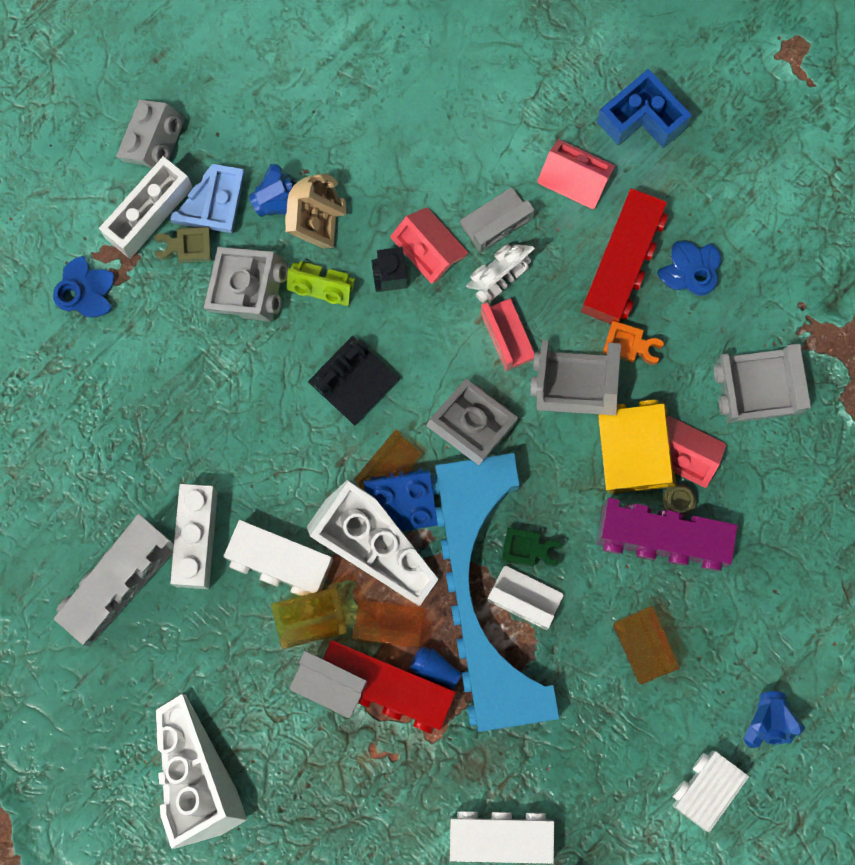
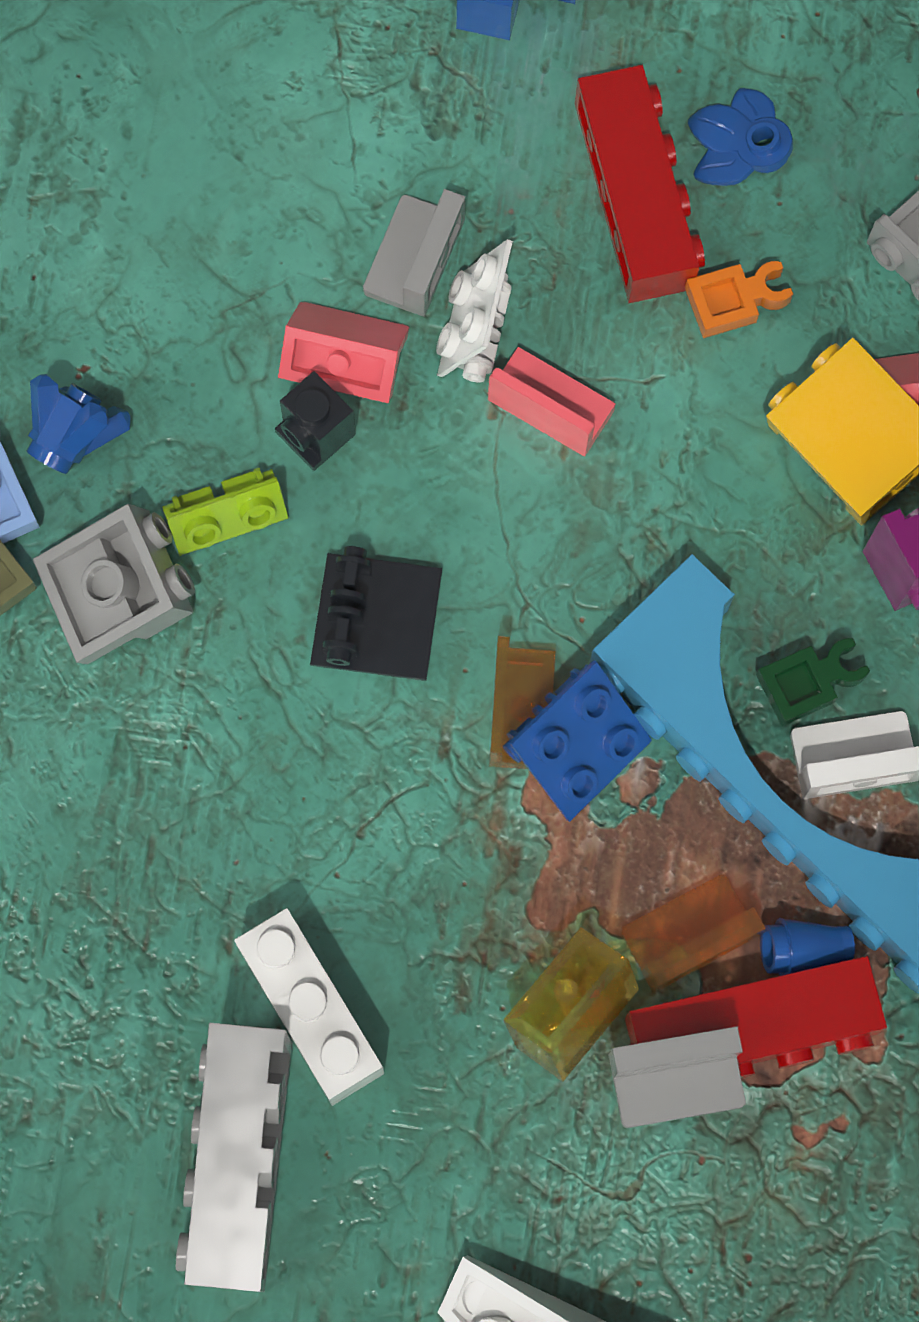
camera: 40 degrees left, 5 degrees down
white brick [223,520,334,600] -> none
tan slope [285,174,346,249] -> none
white wedge [307,480,438,606] -> none
light grey plate [426,379,518,466] -> none
light grey panel [530,340,621,415] -> none
coral panel [537,139,615,209] -> none

